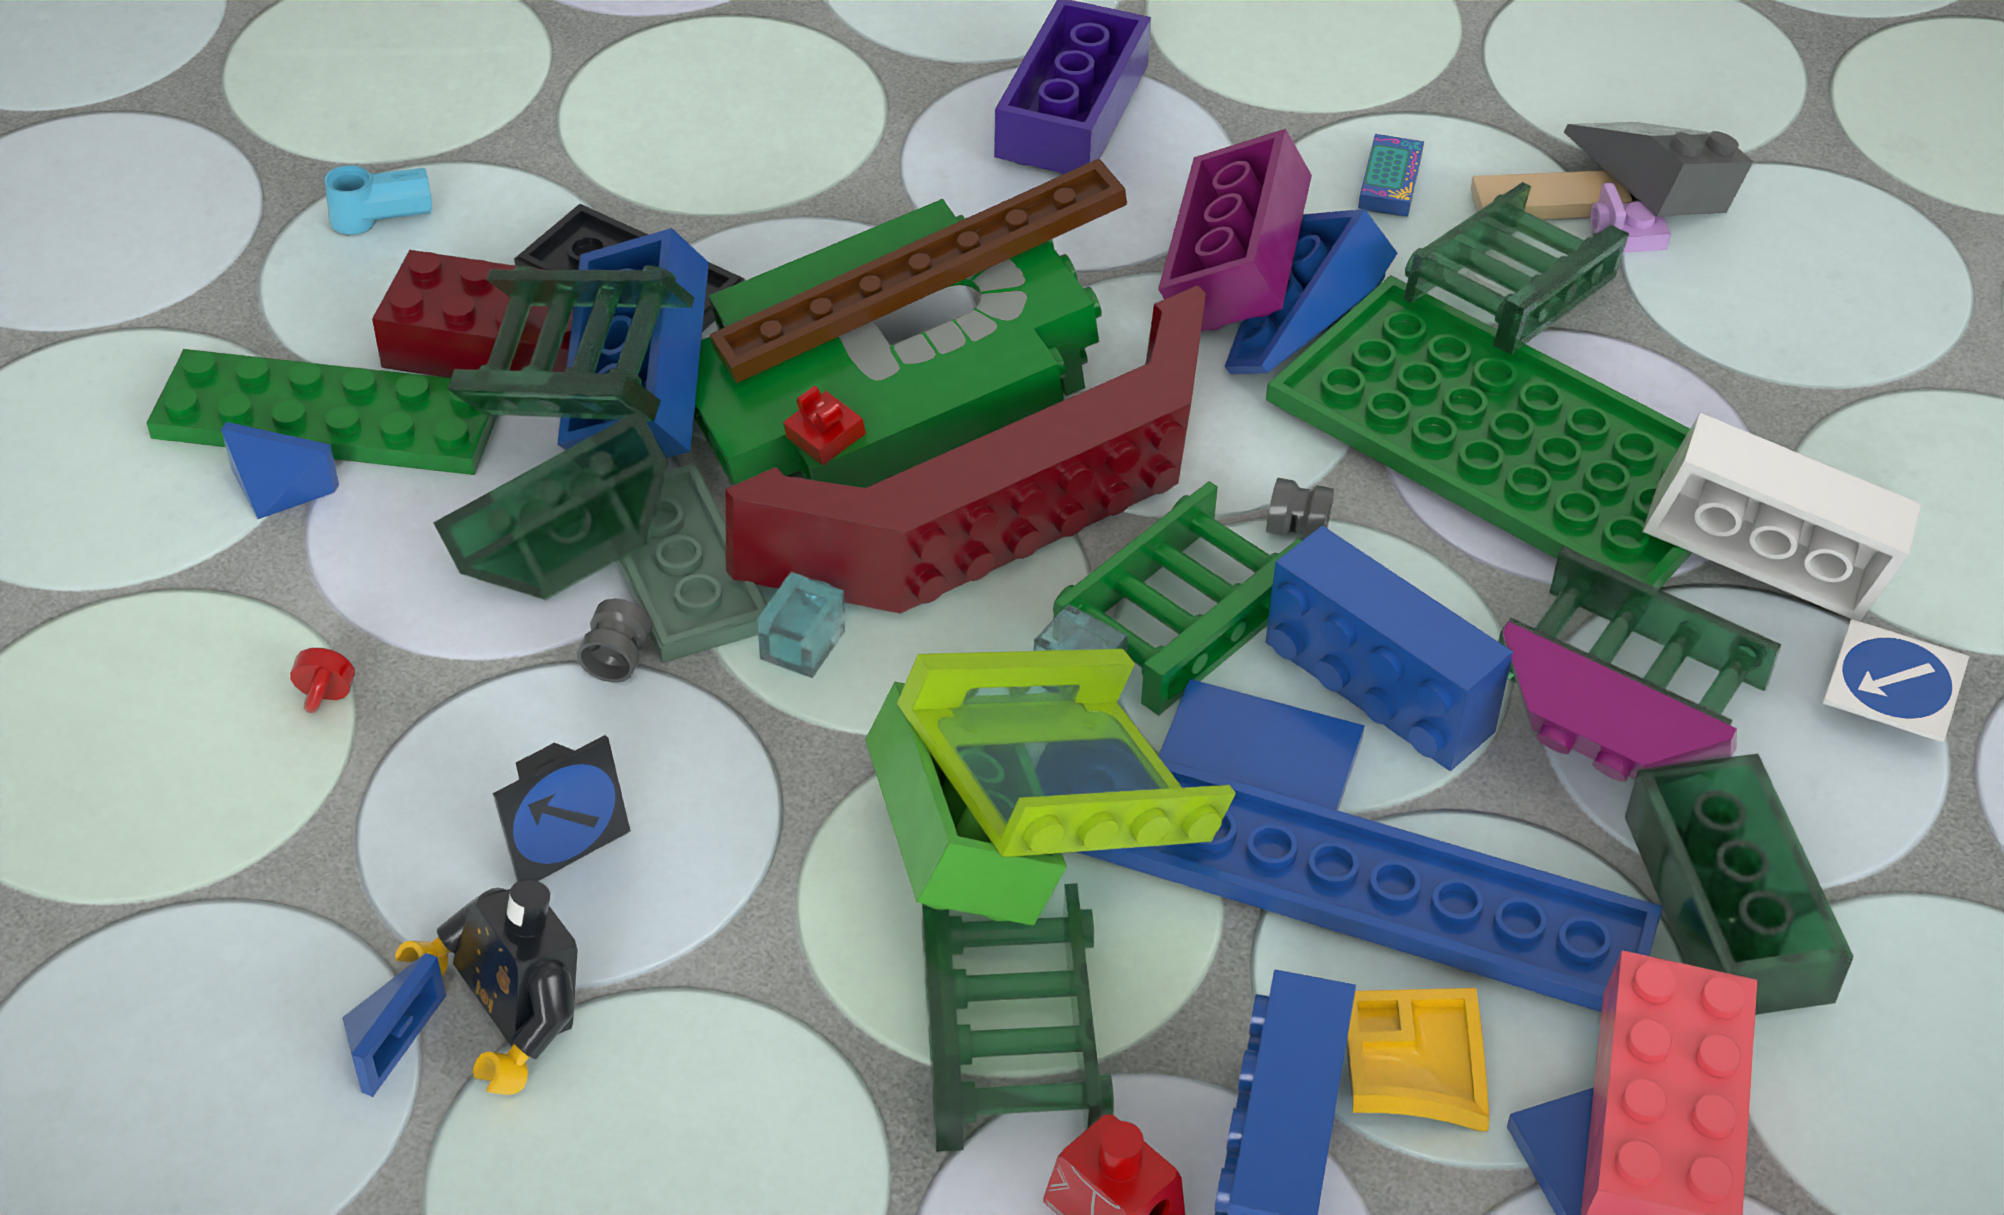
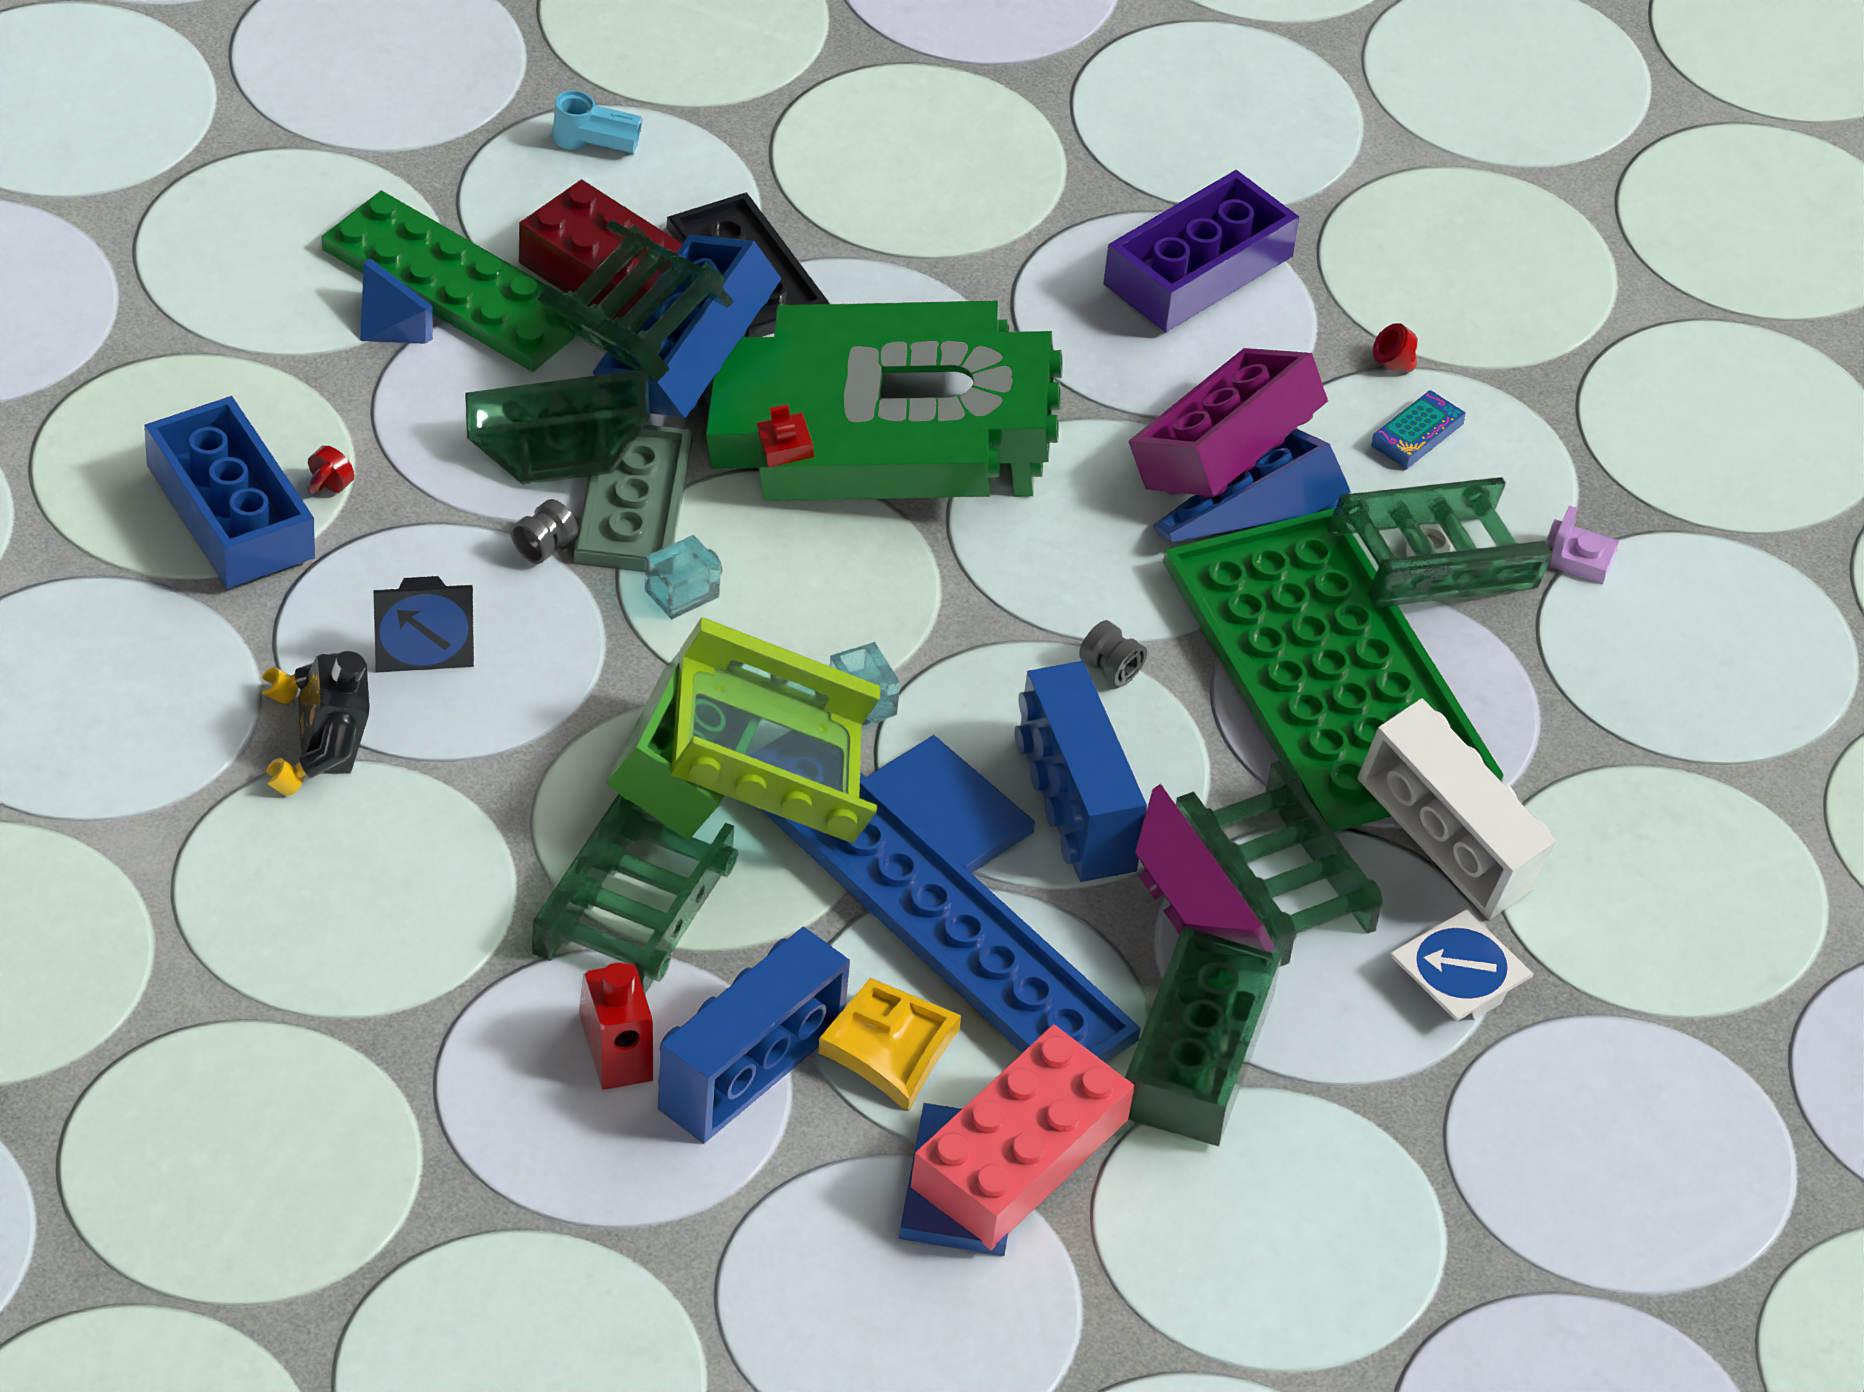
camera: 25 degrees right, 0 degrees up
blue slope [343,953,446,1097] -> none
reddish brown plate [709,158,1127,383] -> none
dark red slope [725,285,1206,614] -> none
green fence [1053,481,1302,716] -> none
tan tile [1470,171,1633,222] -> none
dark grey slope [1564,122,1754,217] -> none
none -> blue brick [144,396,315,589]
none -> red tile [1373,323,1418,372]

